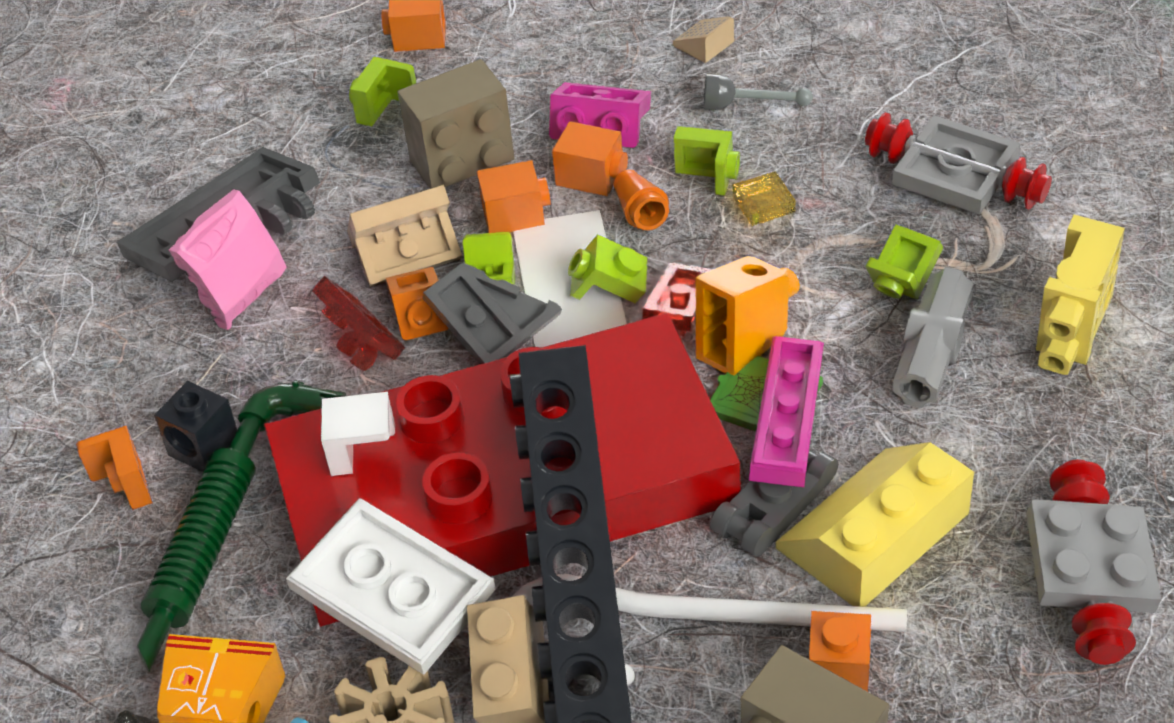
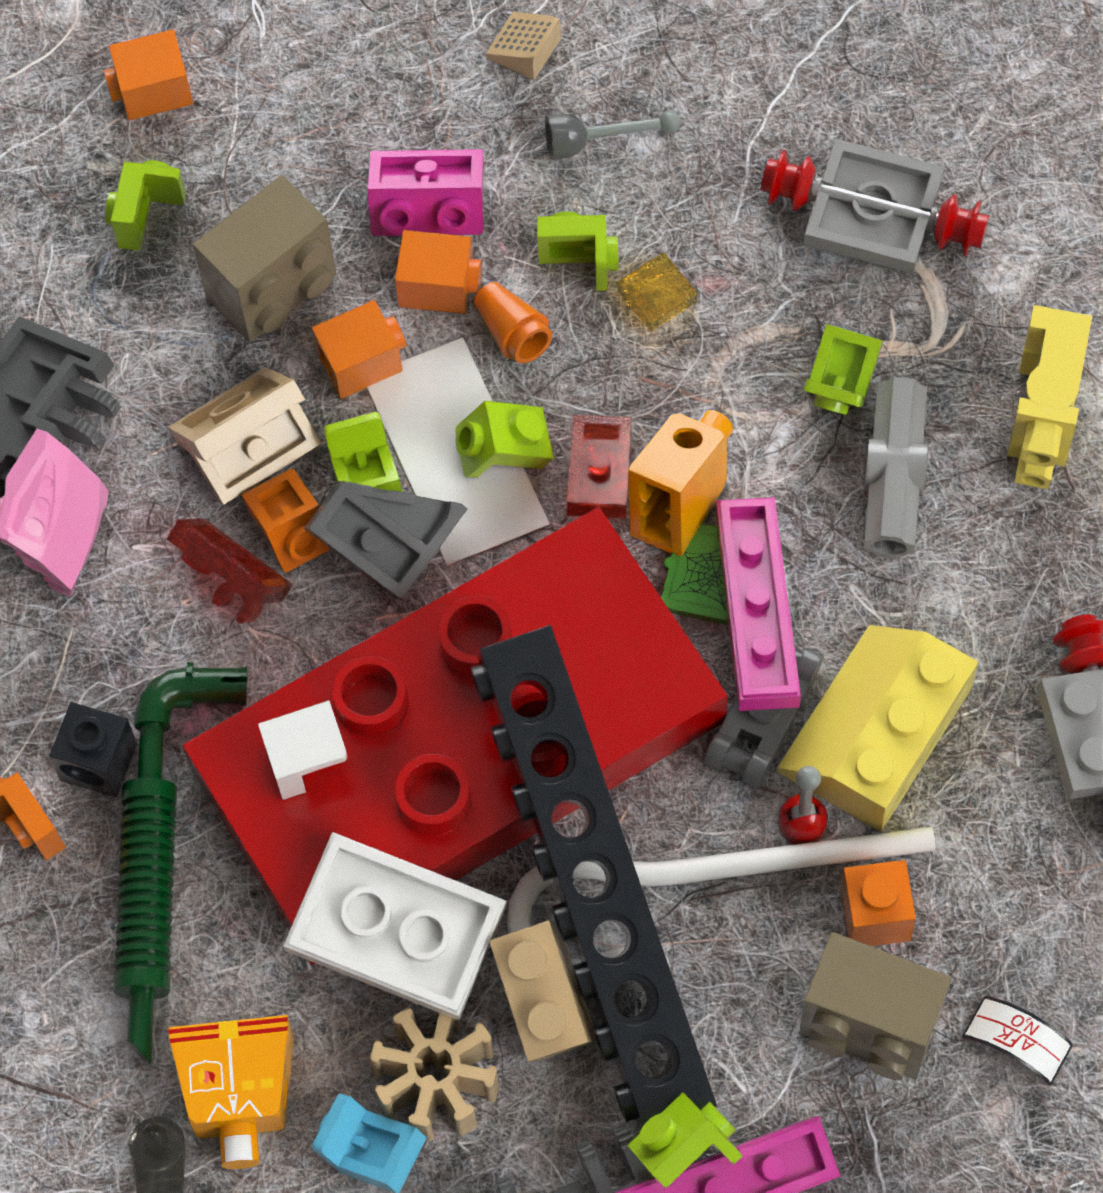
camera: 15 degrees left, 20 degrees up
none -> red hinge [778,766,828,845]

